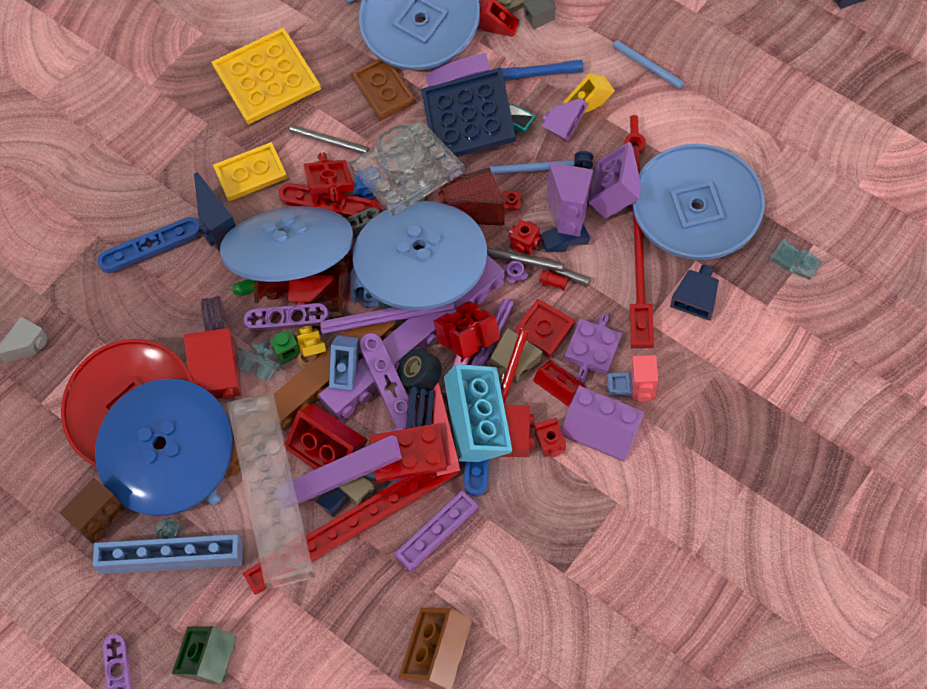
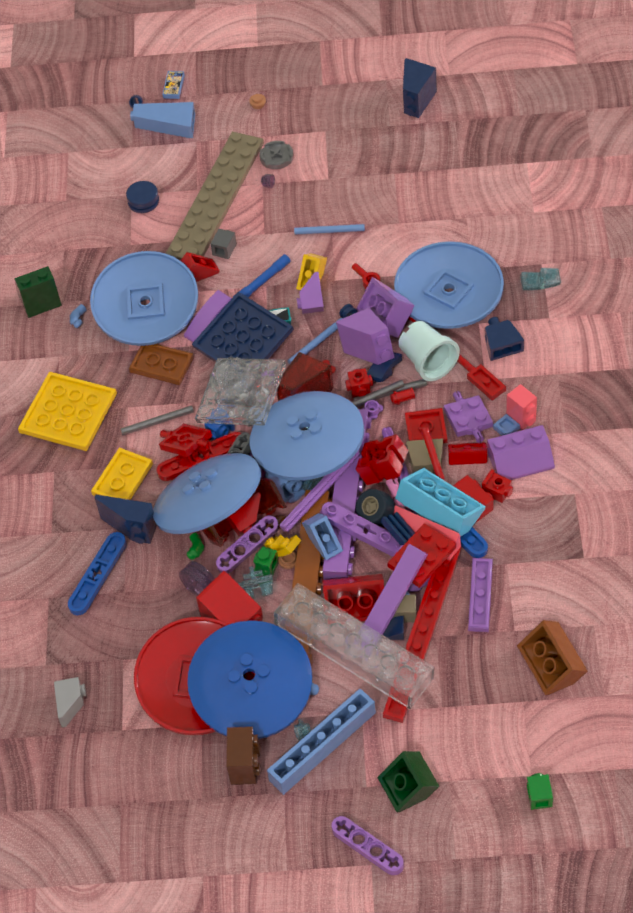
camera: 40 degrees left, 10 degrees down
none -> light aqua piece [399,321,460,381]

